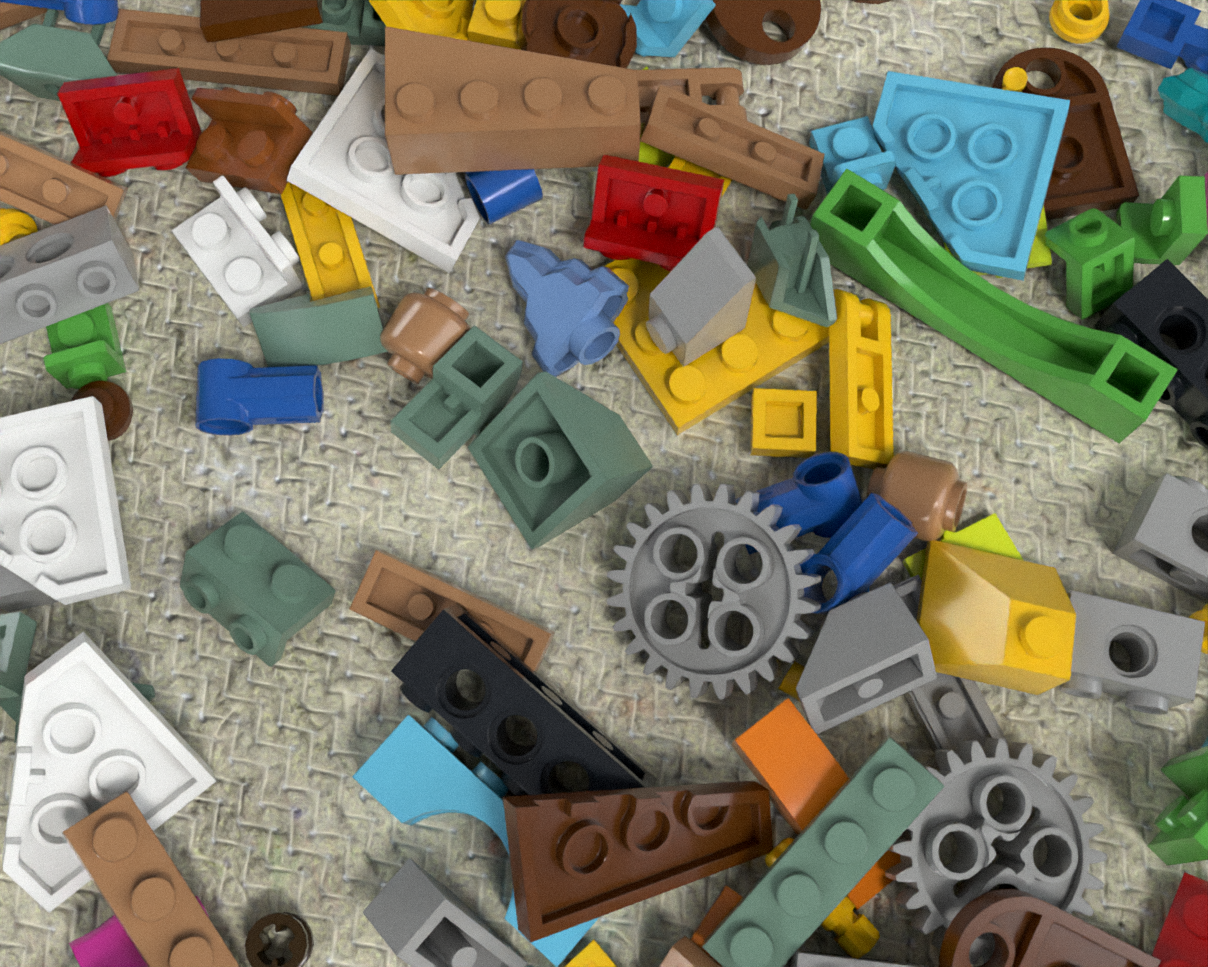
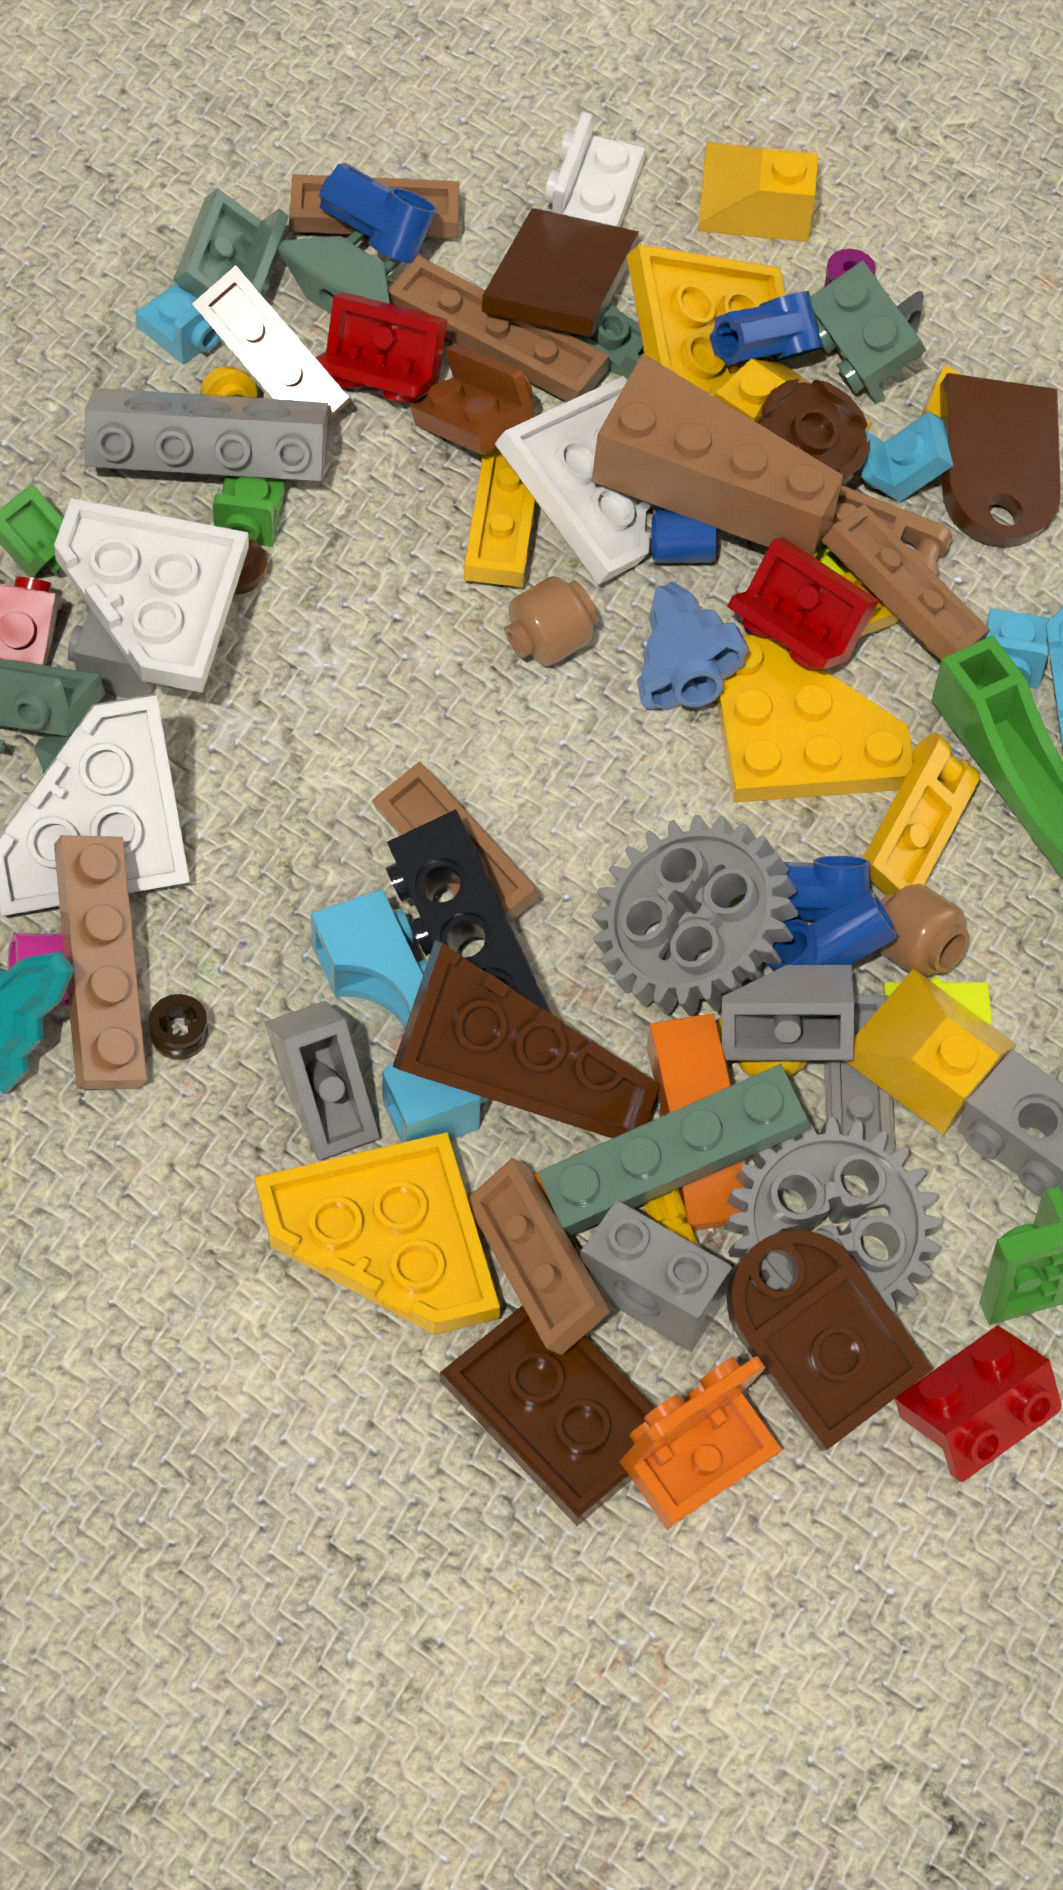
camera: 20 degrees right, 15 degrees down
white bracket [171,175,303,328] -> none
sand green bracket [180,511,336,667] -> none
blue piece [195,358,324,436] -> none
sand green slope [249,286,388,367] -> none
sand green brick [390,325,523,470] -> none
sand green slope [468,371,653,549] -> none
light grey slope [646,226,756,367] -> none
sand green piece [747,193,837,327] -> none
yellow plate [750,388,817,458] -> none

